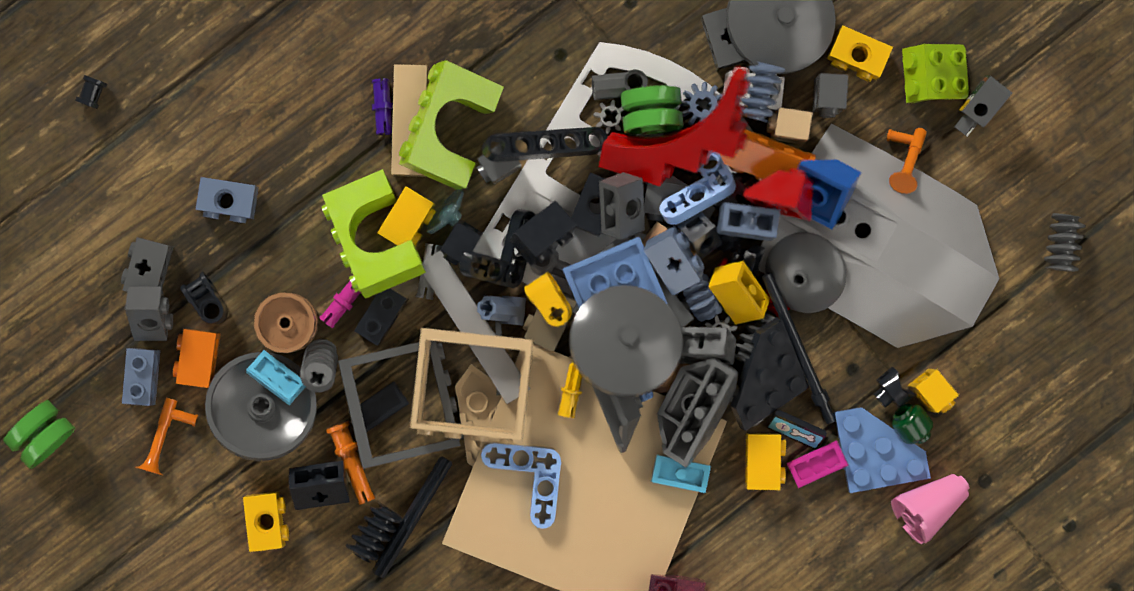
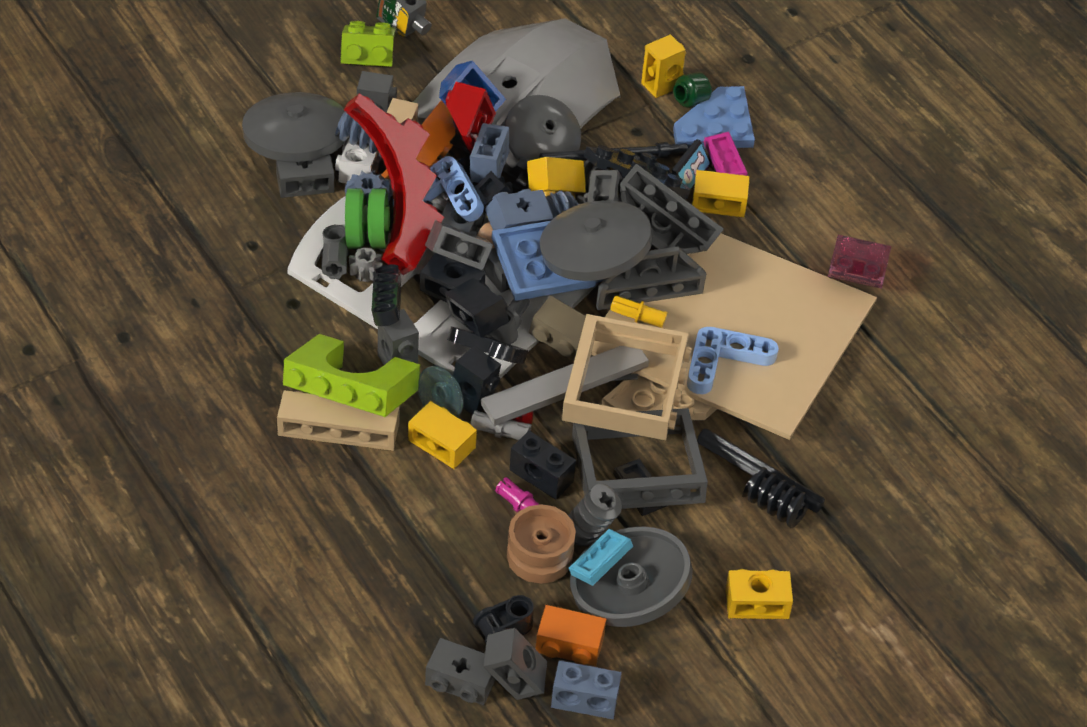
camera: 85 degrees left, 40 degrees down
black bush [75,75,107,109] -> none
orange piece [136,398,199,475] -> none
sand blue brick [196,177,259,223] -> none
black brick [289,460,350,510] -> none
lime arch [321,169,426,299] -> none
orange pin [326,421,375,505] -> none
dark purple pin [372,78,393,135] -> none
sand blue piece [477,296,526,325] -> none
yellow piece [524,272,572,326] -> none
medium azure plate [651,454,711,493] -> none
yellow brick [826,25,893,82] -> none
black piece [874,367,916,408] -> none
orange piece [887,128,927,194] -> none
bright pink cone [891,474,970,544] -> none

